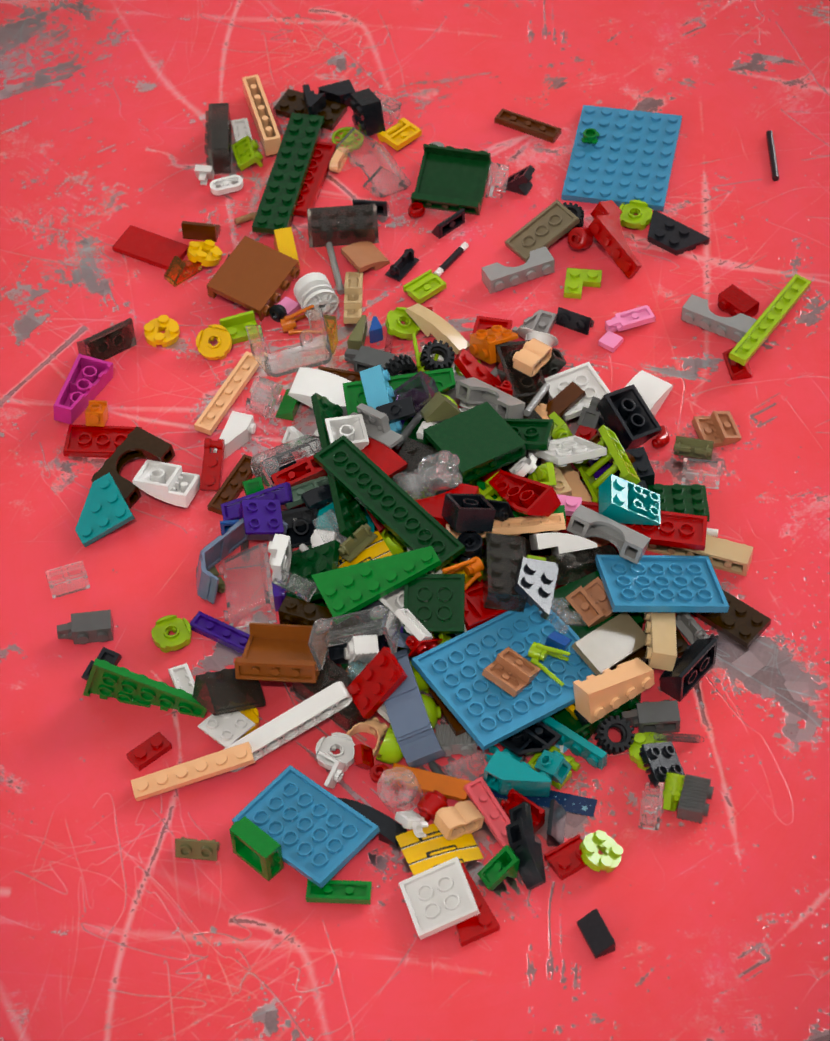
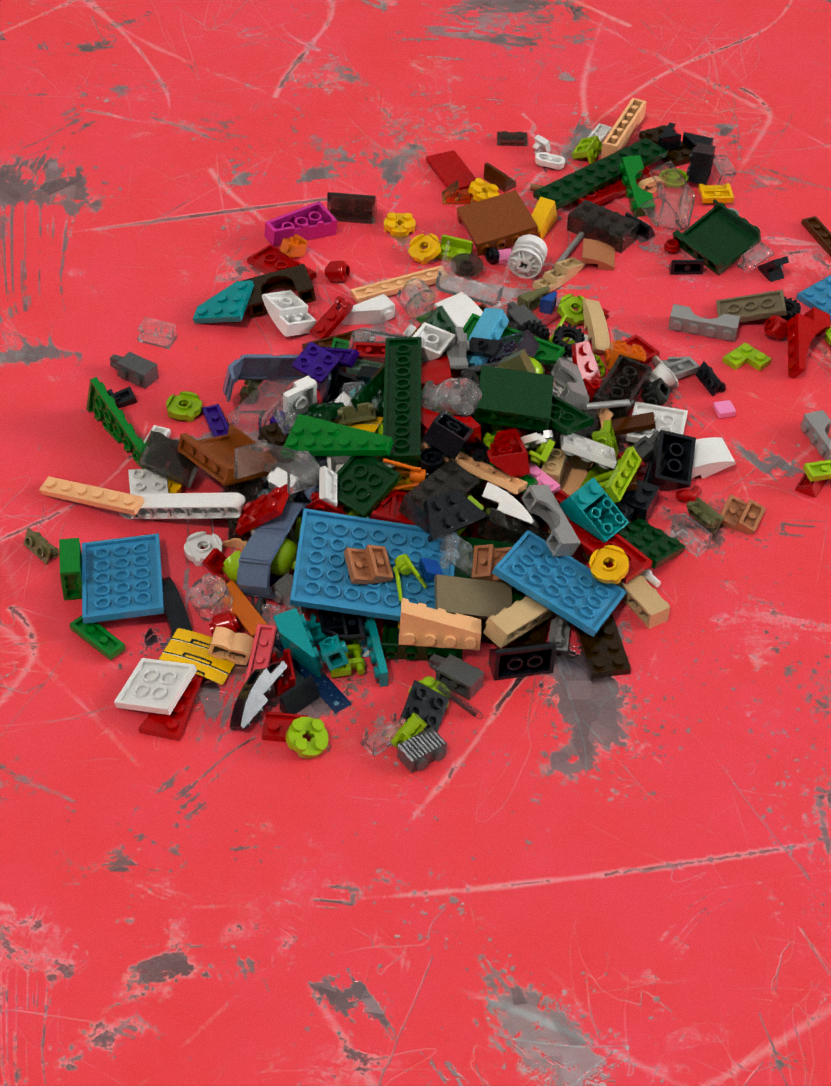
camera: 35 degrees right, 5 degrees down
red plate [126,732,172,771] -> none
clear smoke brick [205,103,232,174] -> none
orange plant [280,305,325,335] -> none
white bracket [318,751,346,789] -> none
clear yellow slope [323,315,338,354] -> none
black hinge [385,248,419,281] -> none
white plate [394,810,429,838] -> none
lime plate [403,270,447,304] -> none
black bar [433,242,469,277] -> none
green slope [477,845,520,891] -> none
light nougat brick [512,338,552,377] -> none
black slope [577,909,616,959] -> none
black tyre [594,715,635,755] -> none
bright pink hinge [605,305,655,332] -> none
none -> red head [325,261,350,282]
none -> clear smoke dish [450,253,483,277]
none -> clear smoke plate [497,131,528,146]
none -> yellow plate [589,545,629,584]
none -> green arch [618,155,656,217]

